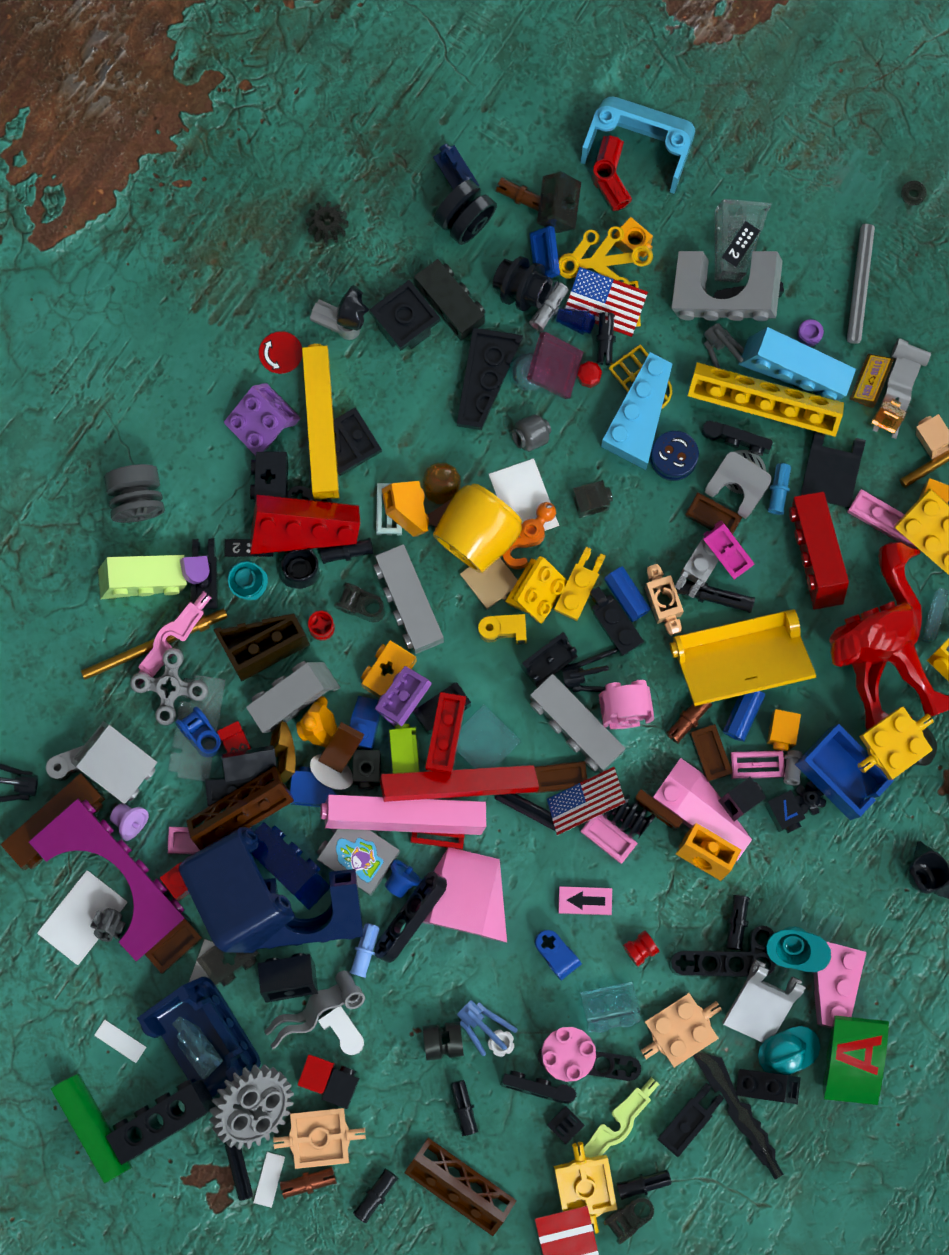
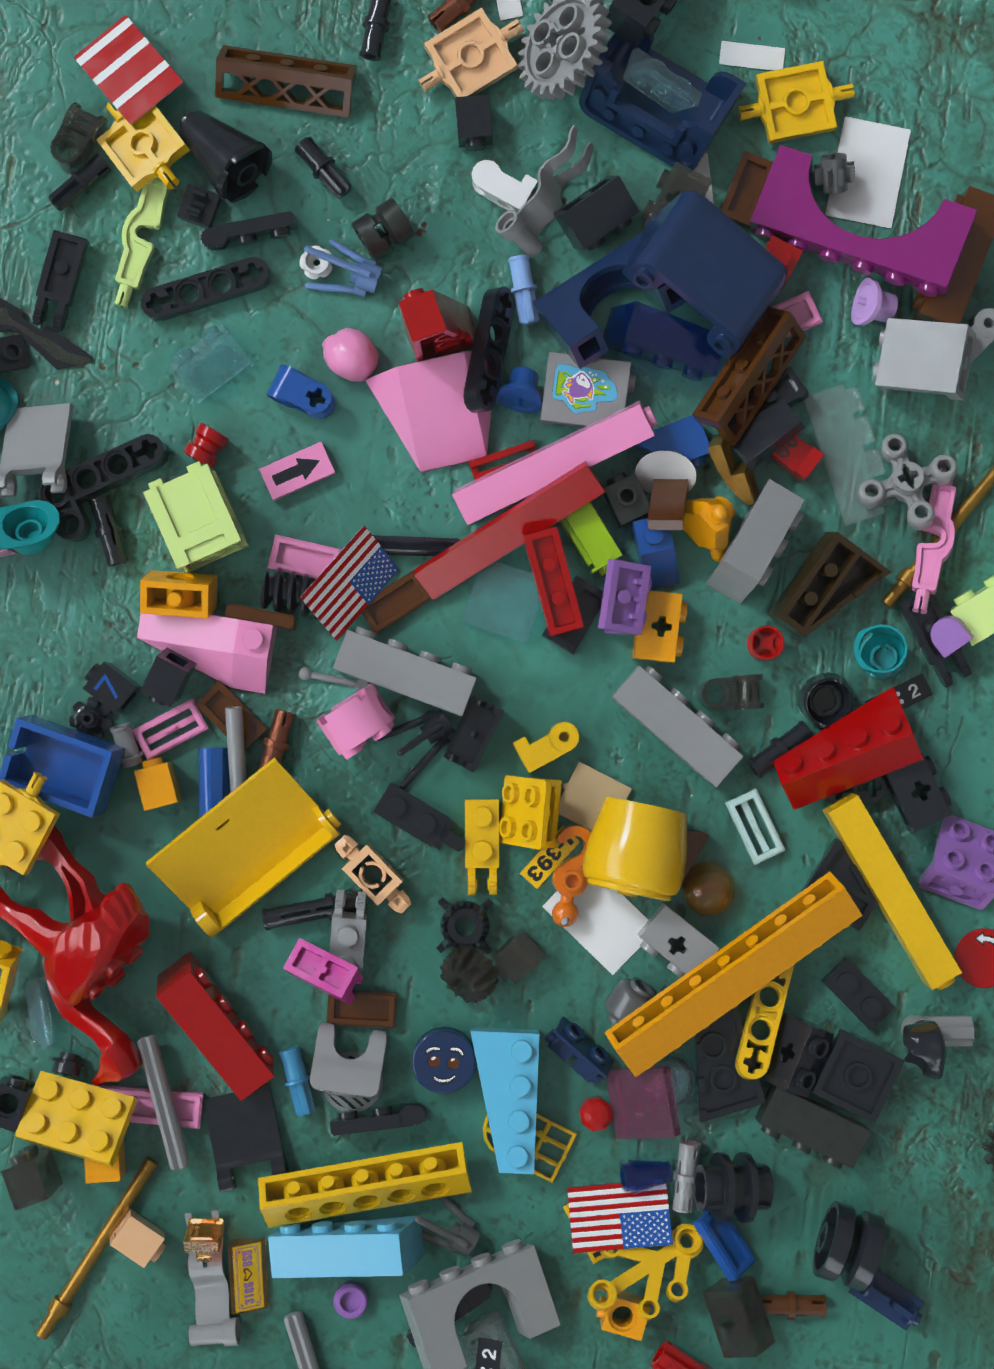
camera: 155 degrees right, 10 degrees up
blue piece [175,706,221,757] -> none
red panel [298,1054,335,1094] -> none
light orange slope [382,481,429,537] -> none
bright pink brick [541,1027,596,1082] -> none
black pin [596,312,616,365] -> none
blue axle [604,566,651,622] -> none
light nougat plate [640,993,722,1068] -> none
none -> black plate [52,1052,85,1077]
none -> light grey axle [137,1035,190,1171]
none -> yellowish green container [143,461,249,573]
none -> black cone [179,110,273,203]
none -> light grey piece [225,706,247,793]
none -> light grey hinge [299,667,369,691]
none -> bright pink hair [322,328,379,382]
none -> red wedge [398,288,476,362]
none -> black piece [436,897,494,955]
none -> clear smoke gear [440,945,499,1004]
none -> yellow sticker [520,826,580,889]
none -> dark blue hinge [545,1016,614,1085]
none -> light orange brick [604,871,863,1077]
none -> light grey brick [638,902,719,978]
none -> yellow beam [735,966,794,1080]
none -> yellow plate [738,61,855,144]
none -> black brick [761,1012,834,1098]
none -> black plate [821,957,895,1031]

